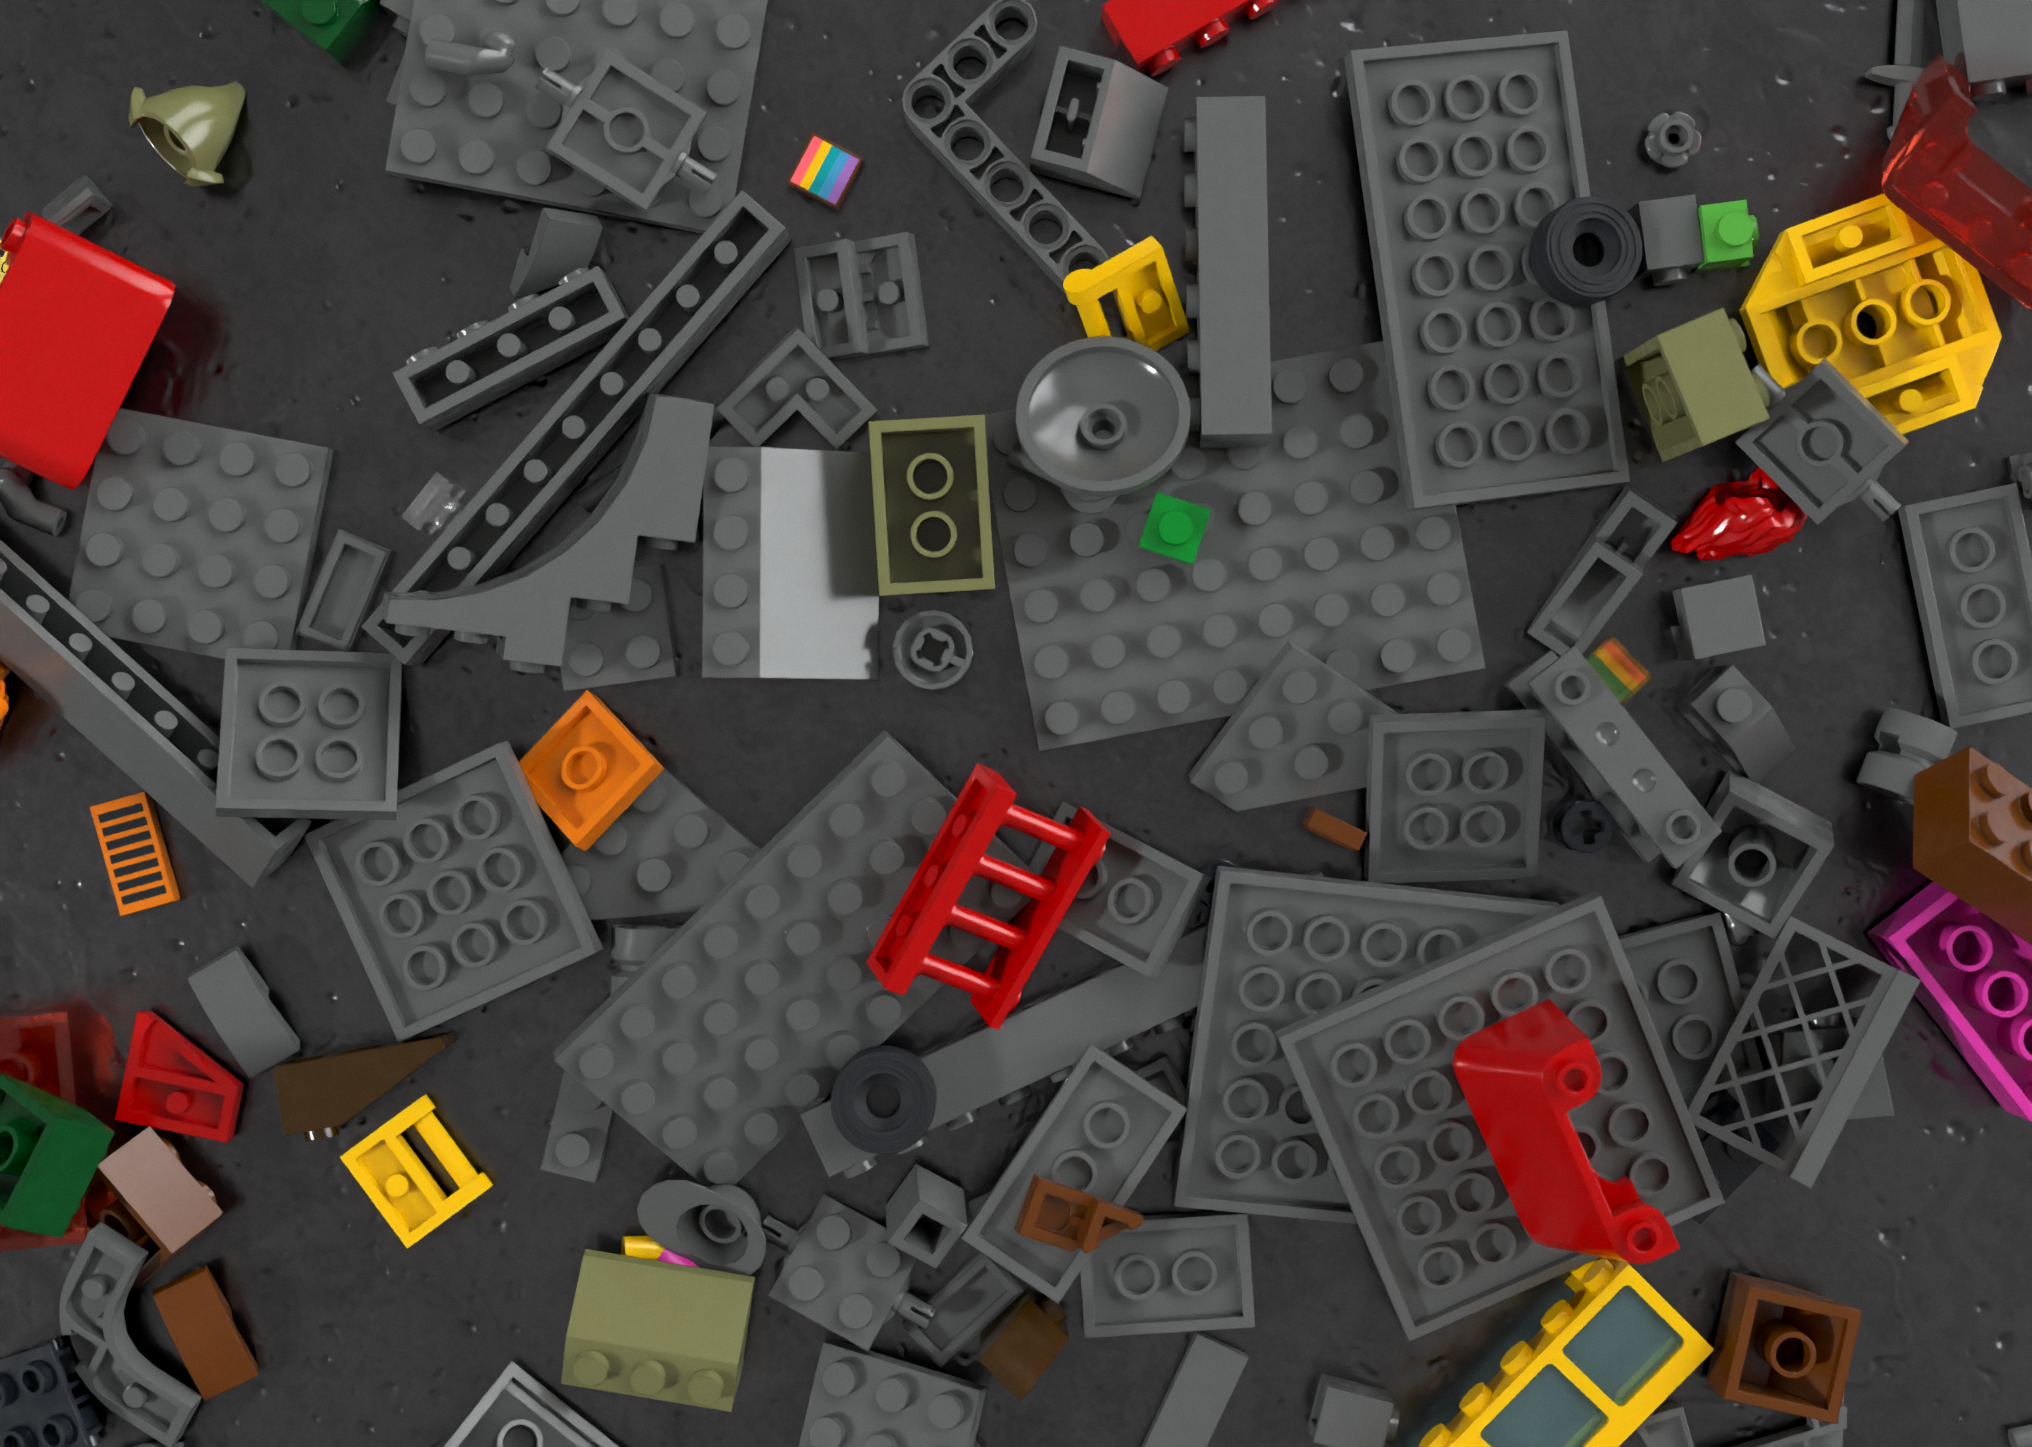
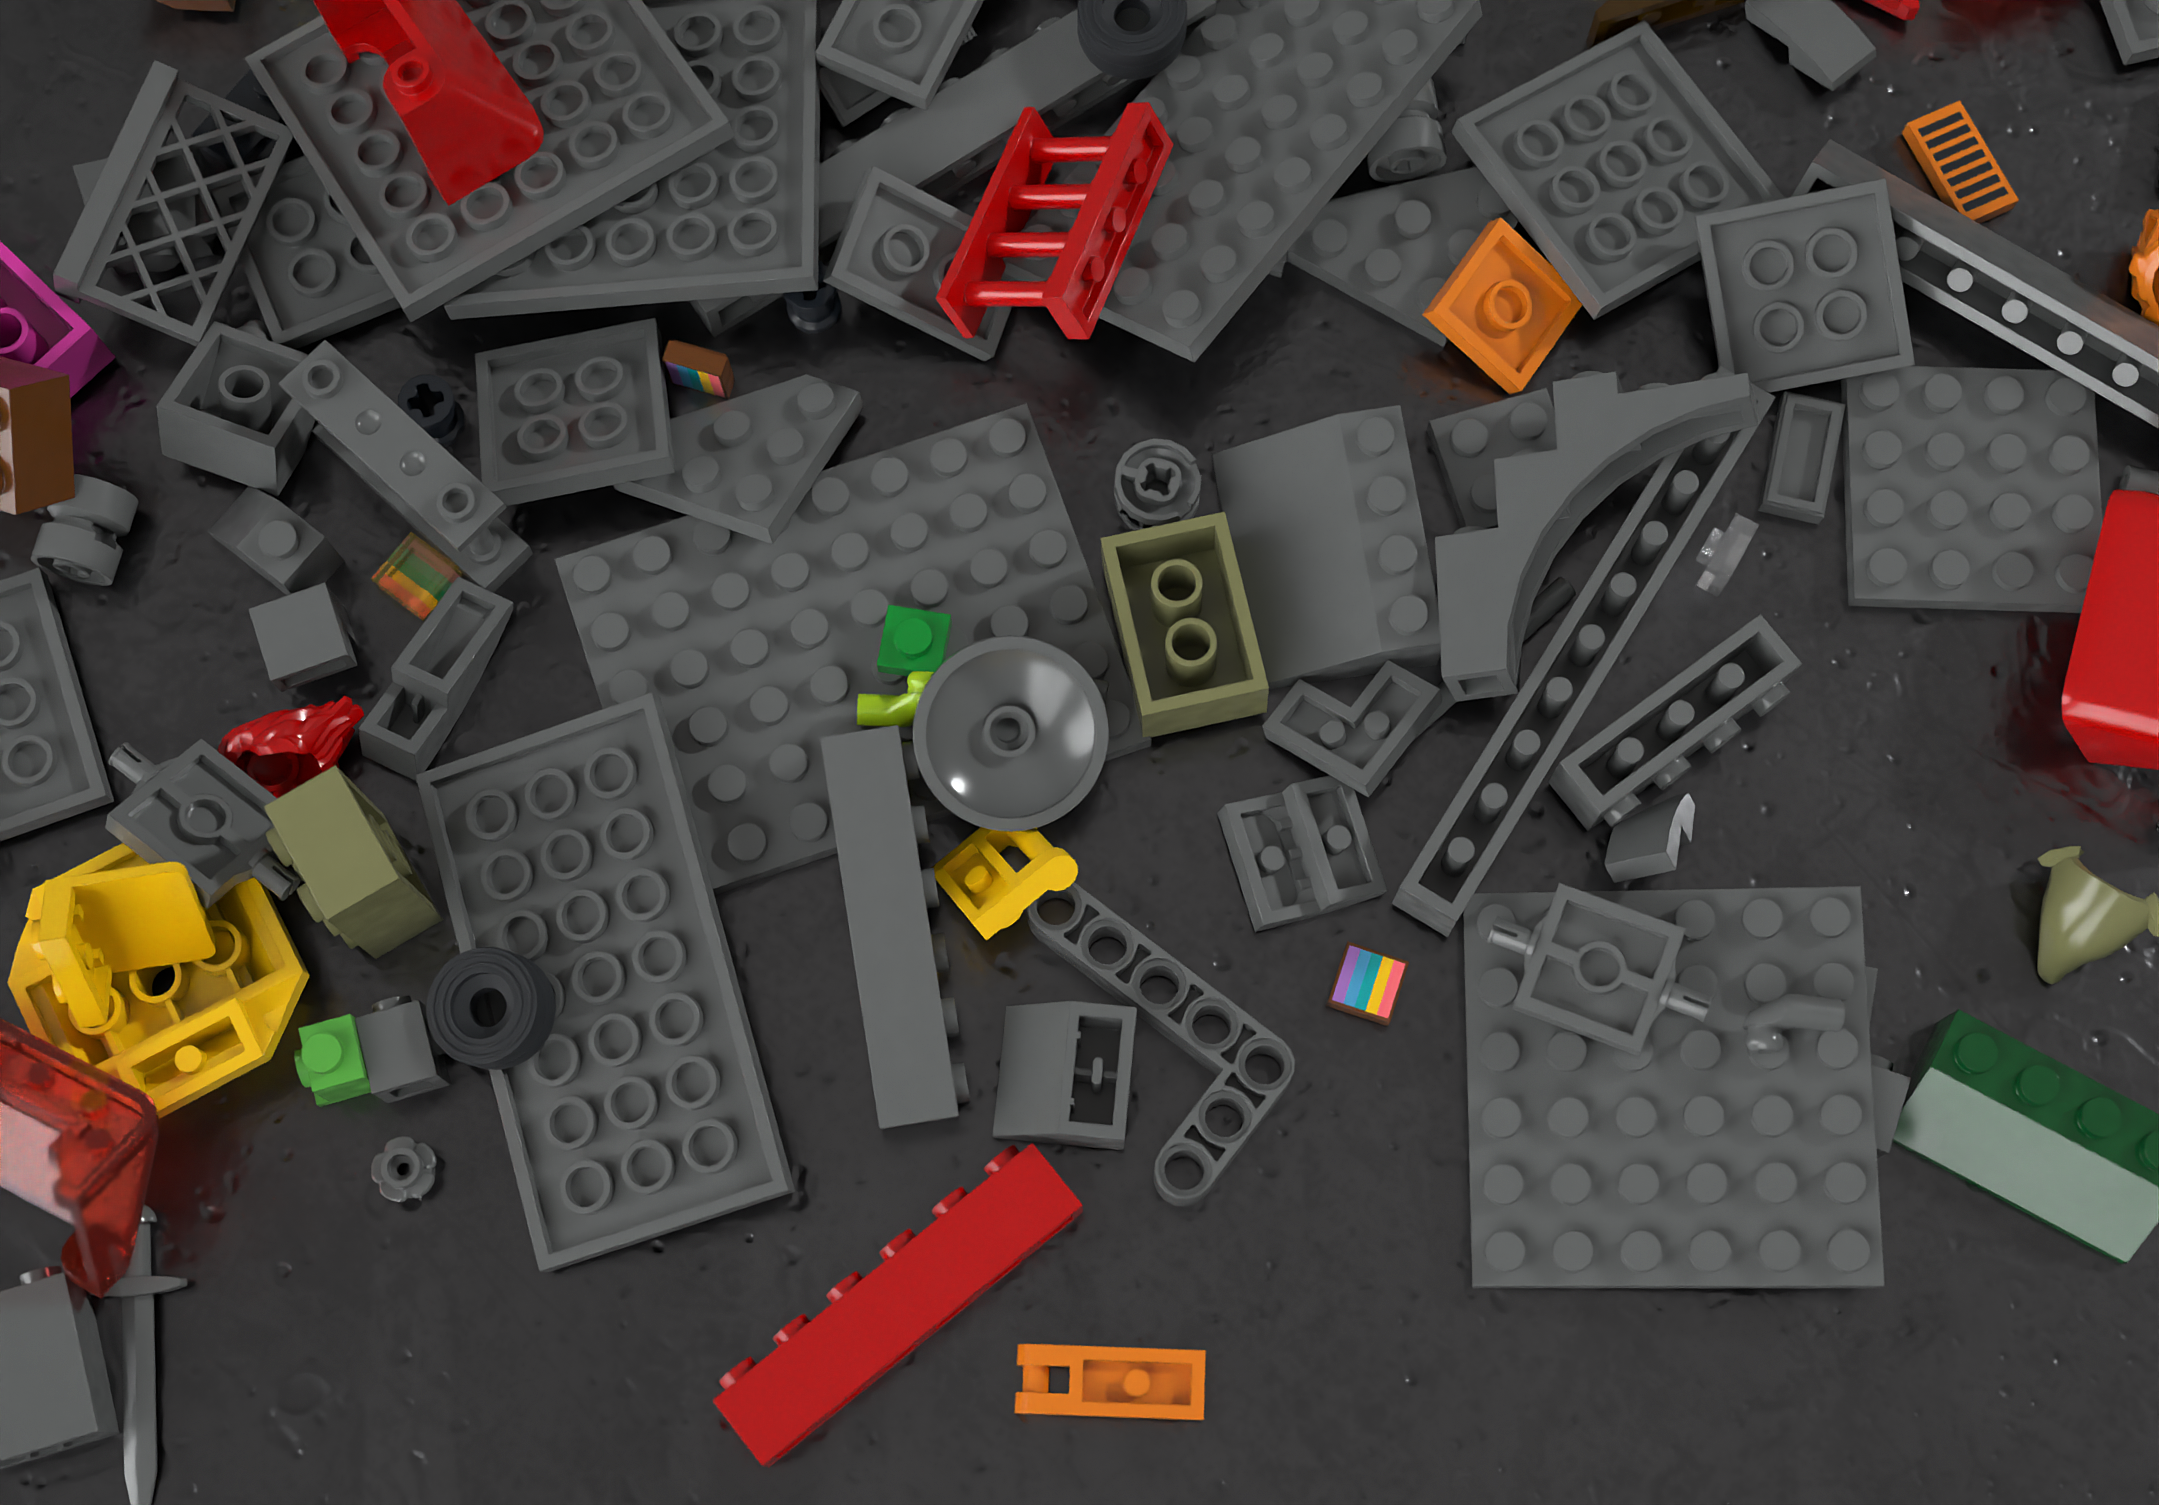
camera: 175 degrees right, 15 degrees down
none -> yellow bracket [31,862,216,1028]
none -> lime arm [857,671,934,727]

